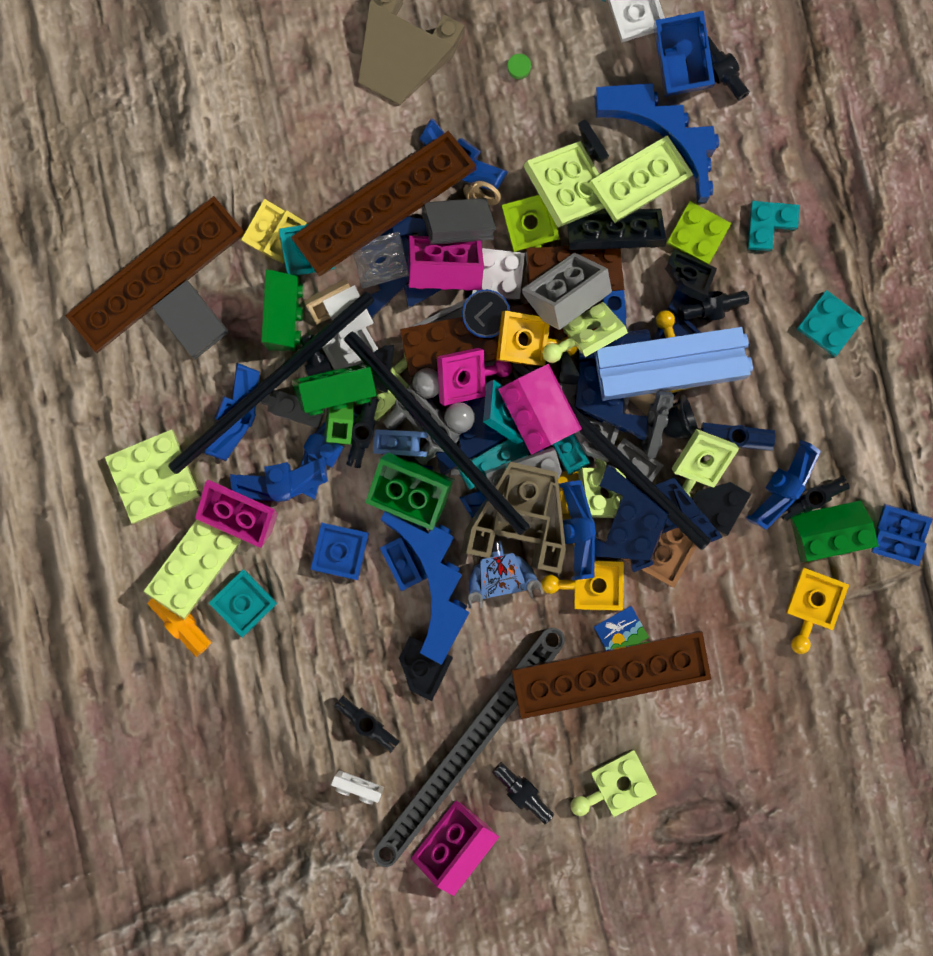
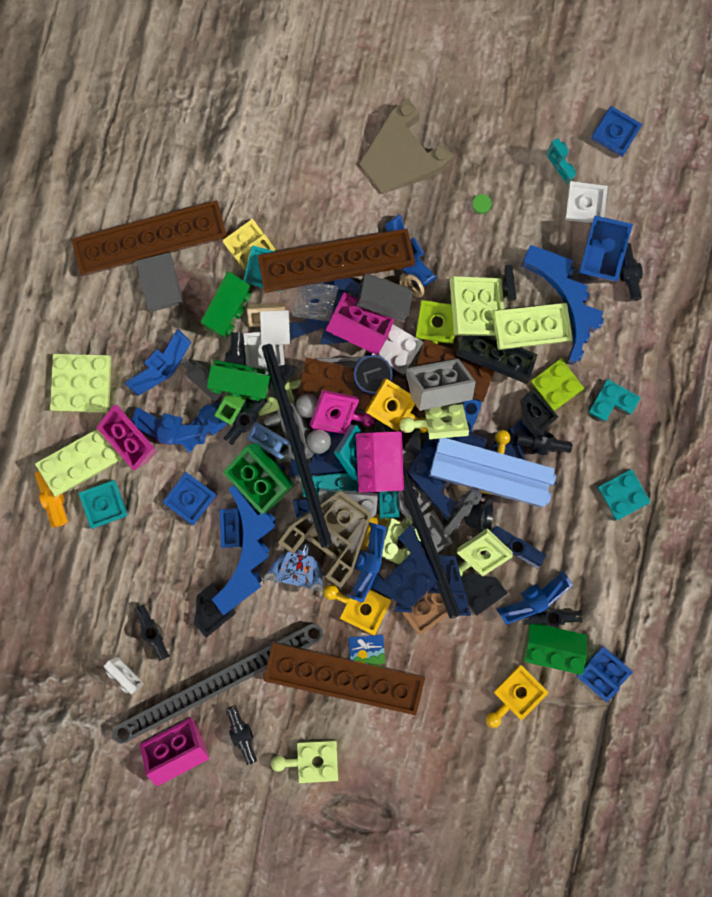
camera: 25 degrees right, 0 degrees up
black axle [168,292,374,474] -> none

